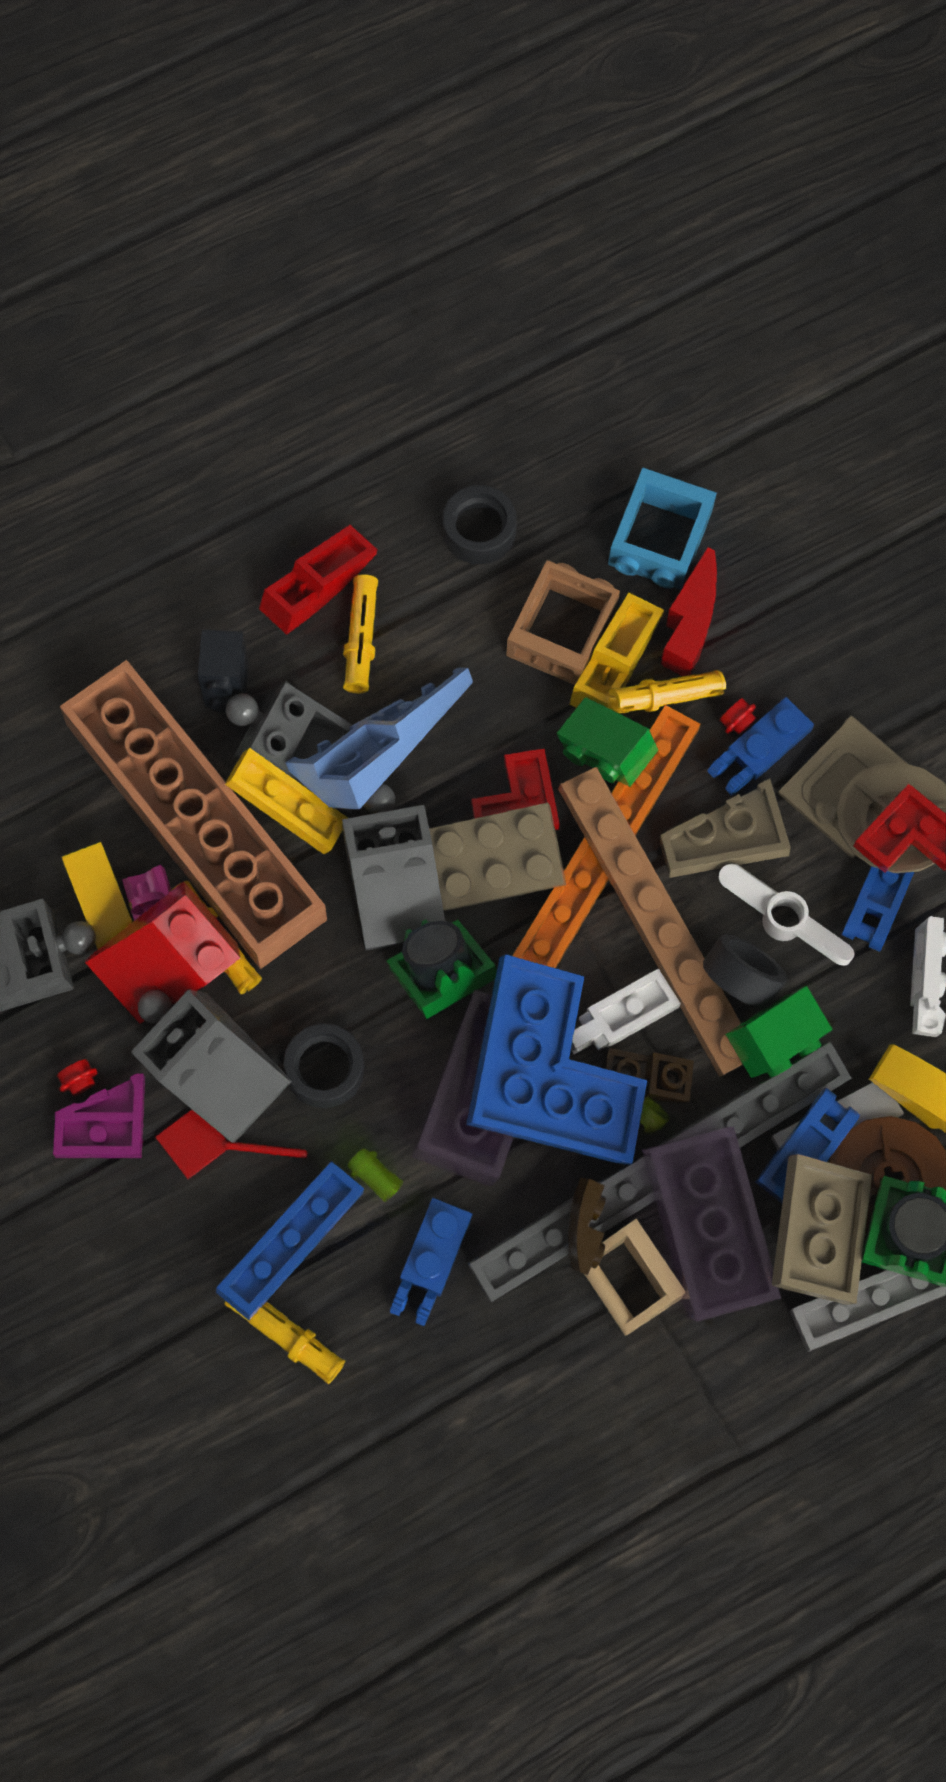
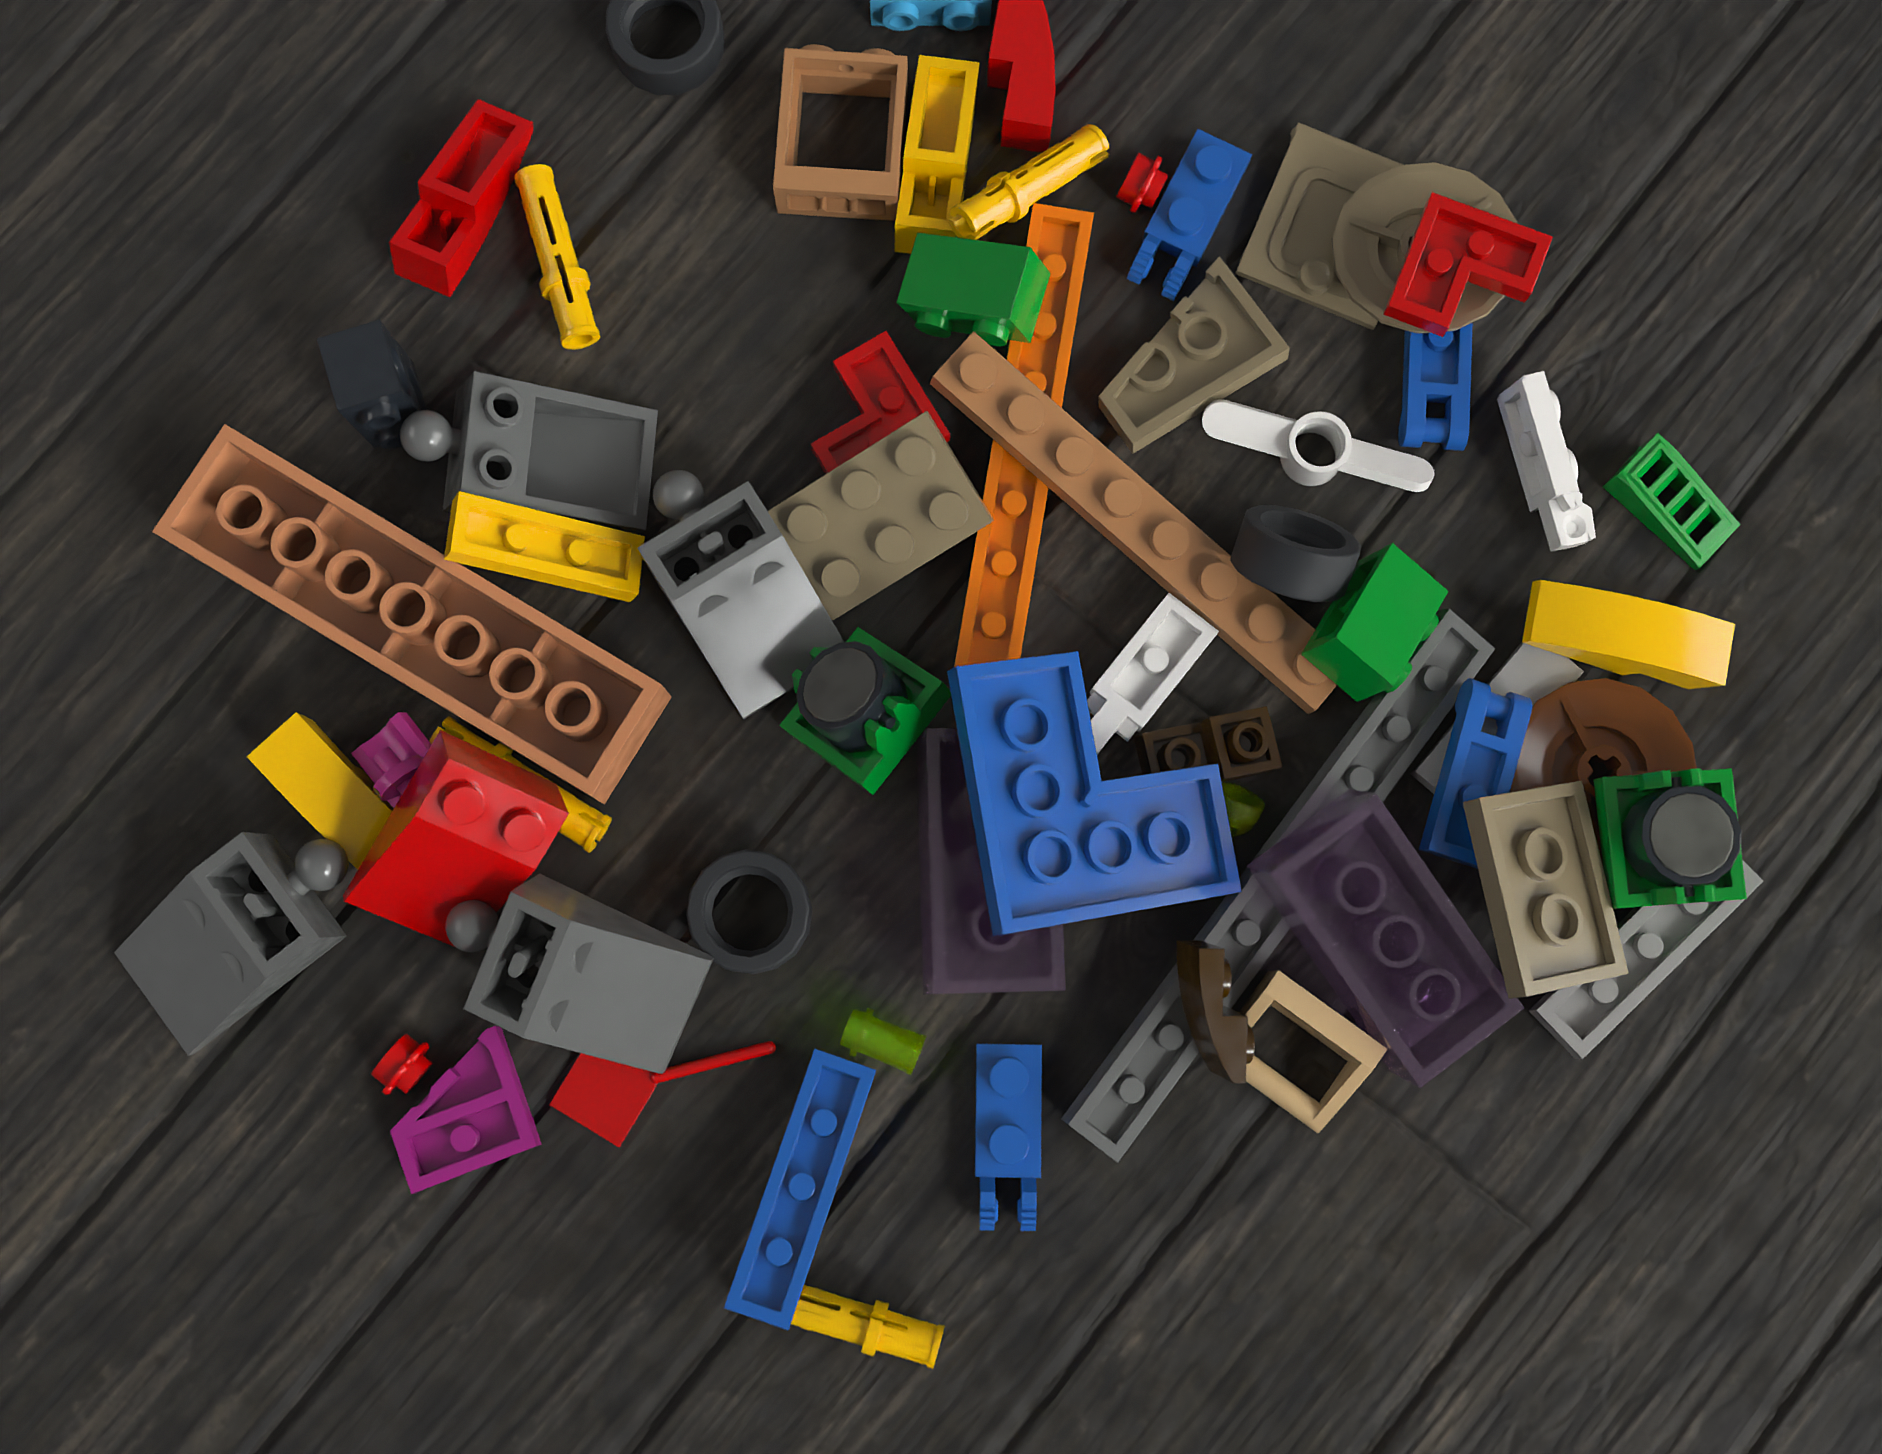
camera: 20 degrees left, 10 degrees up
medium blue wedge [286,668,473,809] -> none

